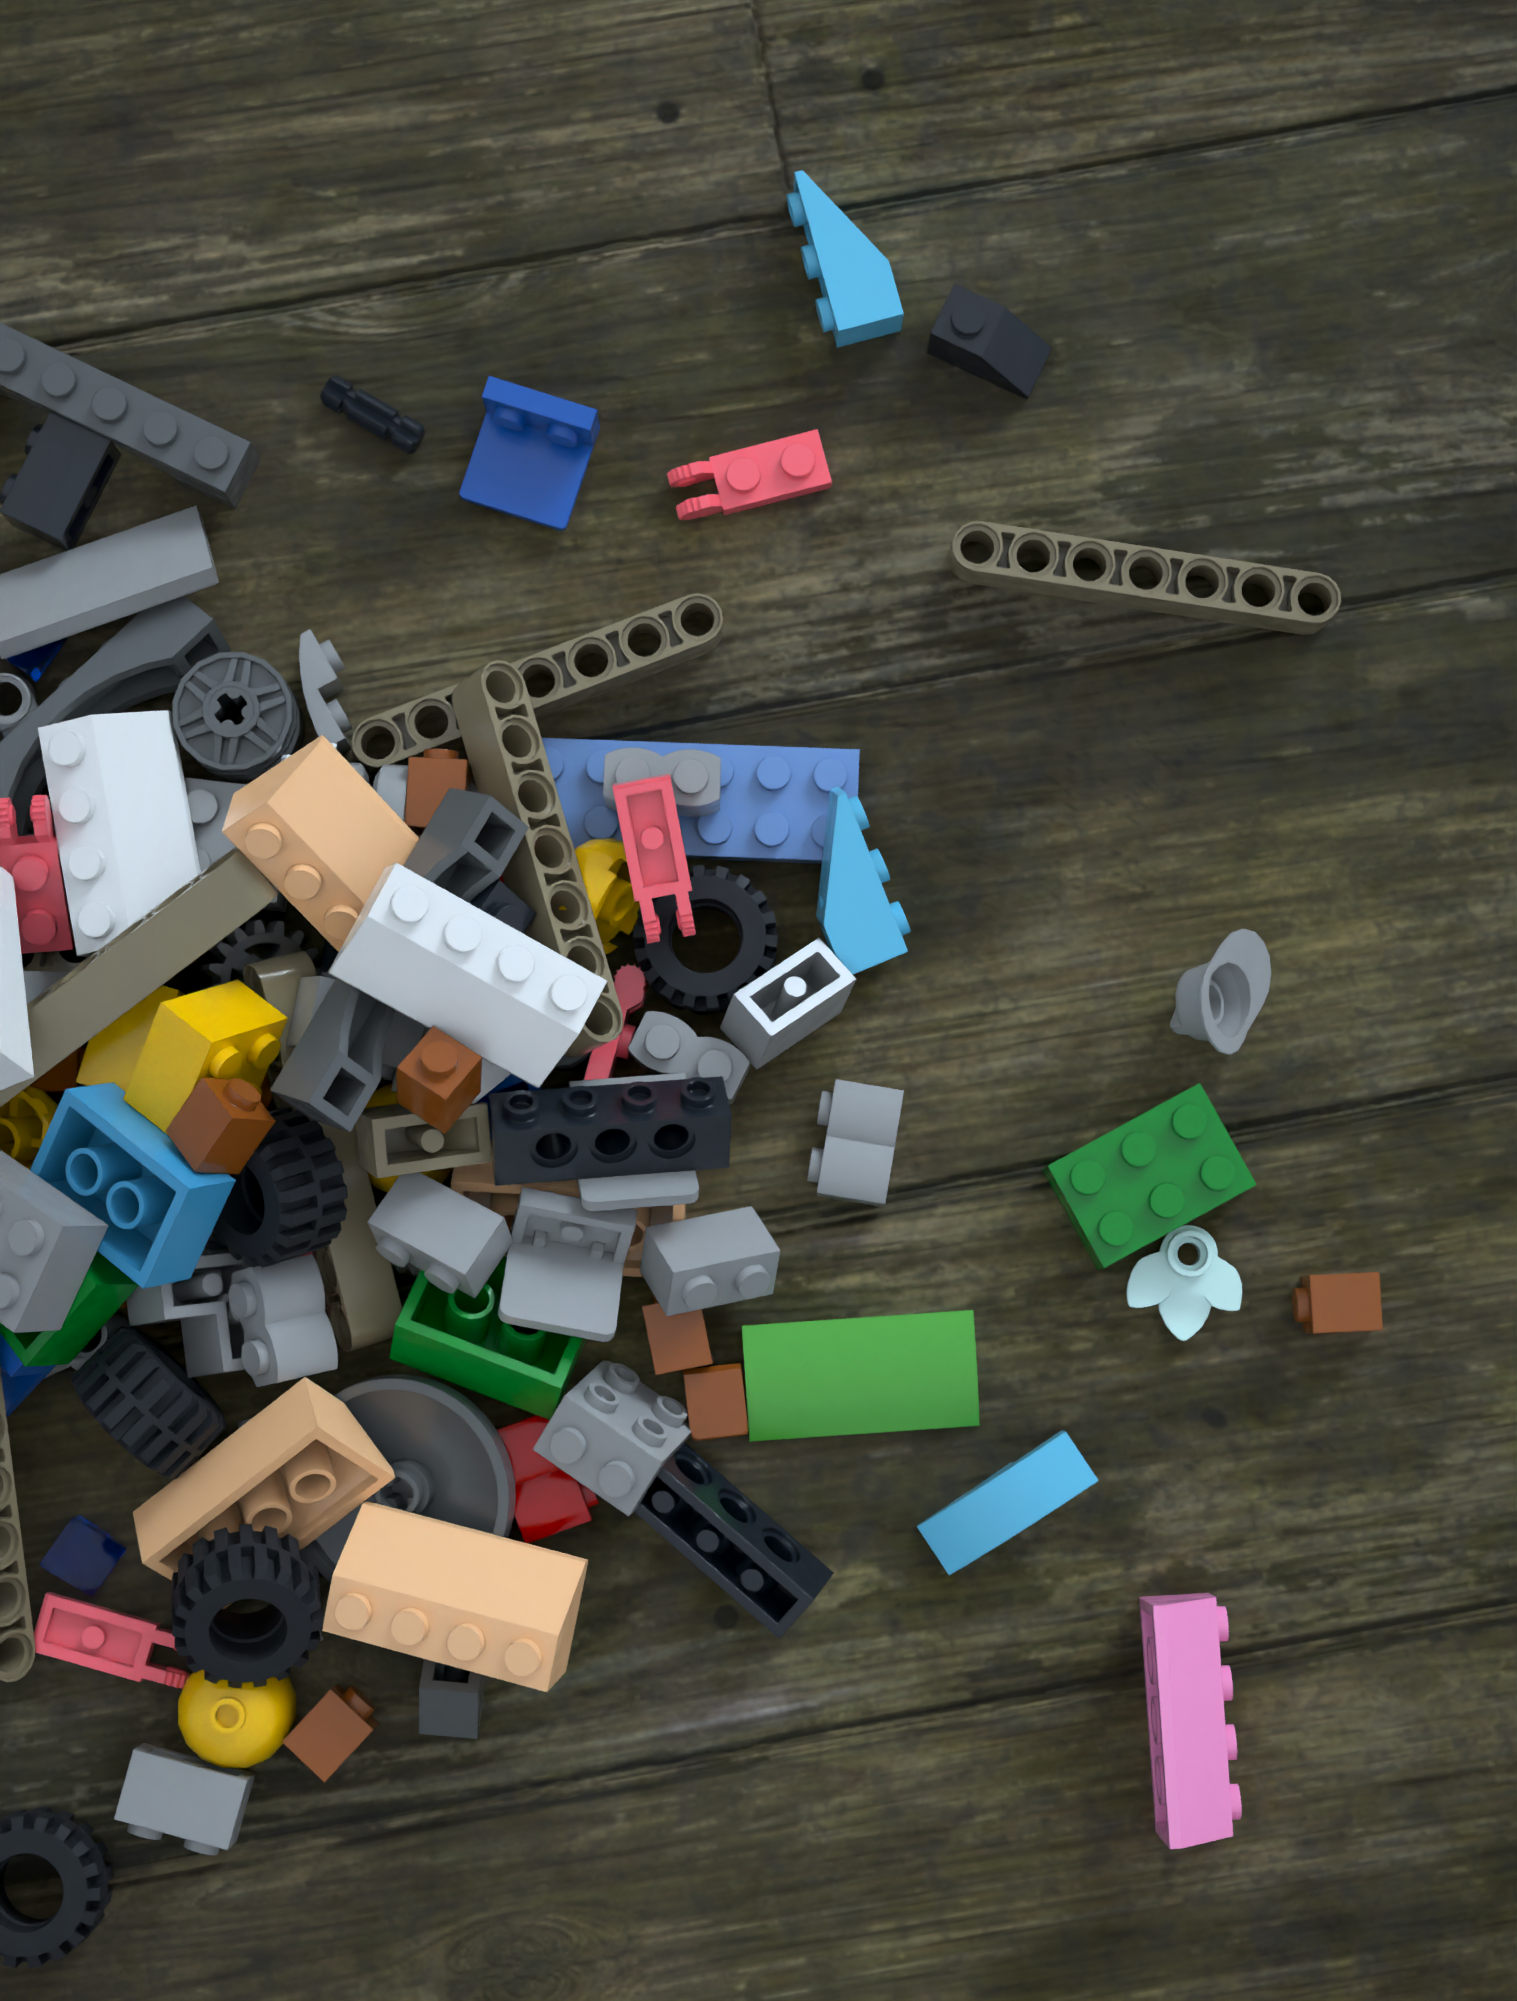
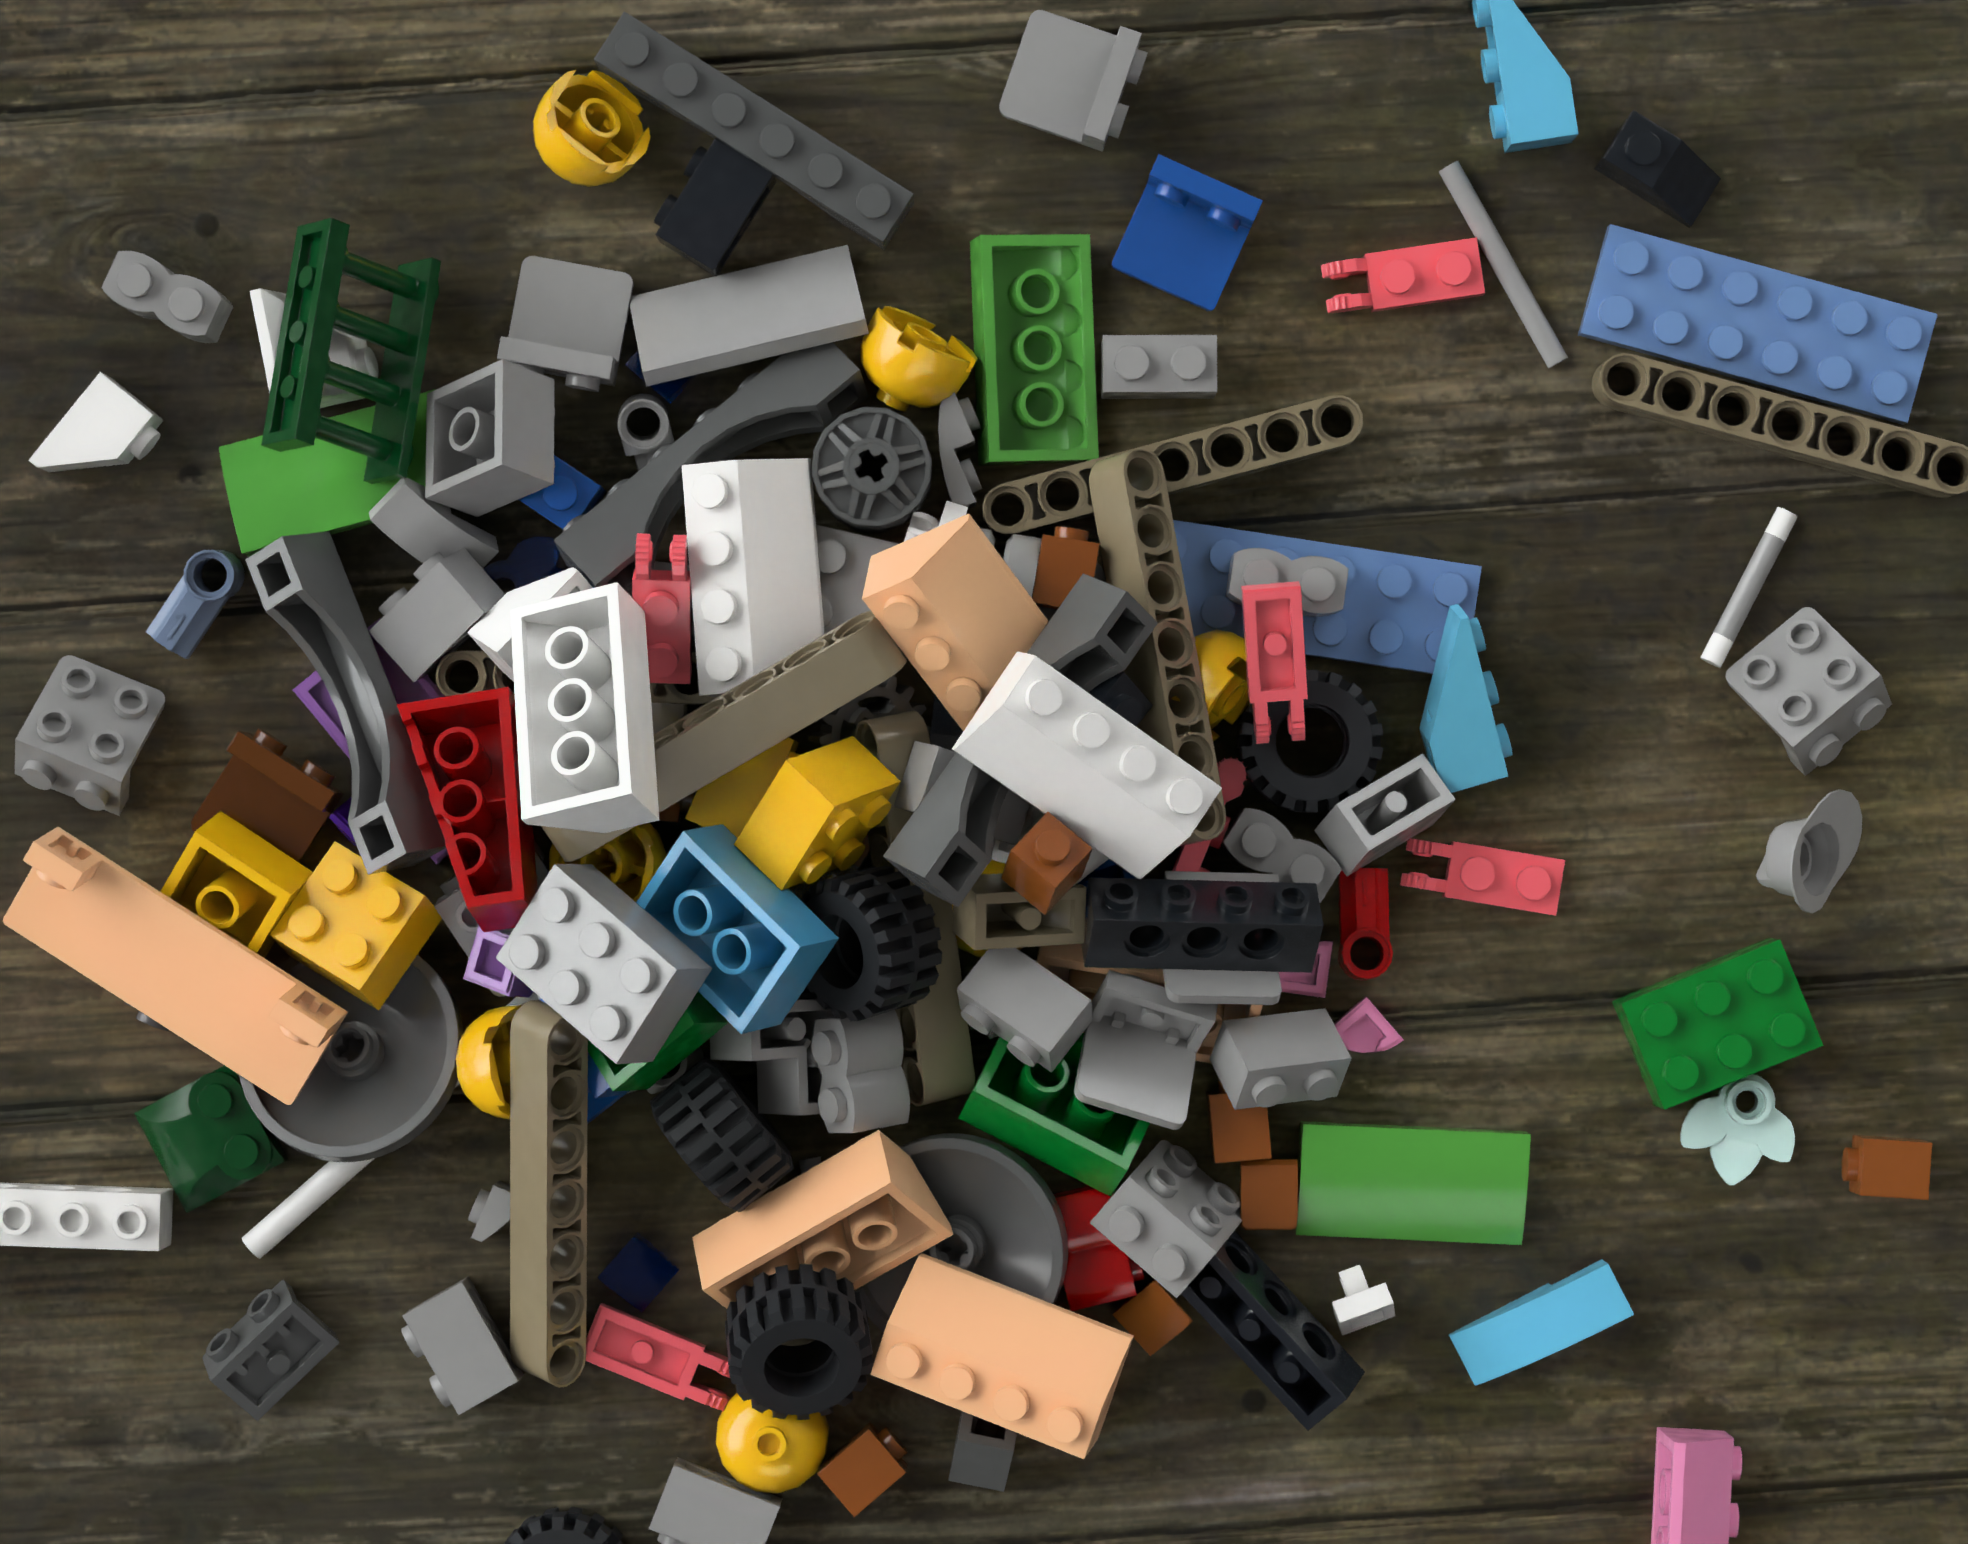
camera: 10 degrees right, 5 degrees up
dark orange brick [166,1077,275,1174] -> none
black axle [320,376,426,453] -> none
light grey brick [807,1079,904,1207] -> none
none -> yellow cylinder [861,306,978,411]
none -> bright green slope [970,234,1099,466]
none -> light grey bracket [999,10,1148,152]
none -> light grey brick [1101,335,1217,399]
none -> dark orange slope [1112,1277,1193,1356]
none -> bright pink tile [1279,941,1333,998]
none -> white tile [1332,1265,1395,1335]
none -> bright pink tile [1334,997,1403,1053]
none -> red piece [1337,868,1393,981]
none -> coral hinge [1400,838,1565,916]
none -> light grey bar [1439,161,1568,369]
none -> medium blue plate [1578,224,1937,425]
none -> light grey bar [1700,507,1798,668]
none -> light grey bracket [1726,607,1892,776]

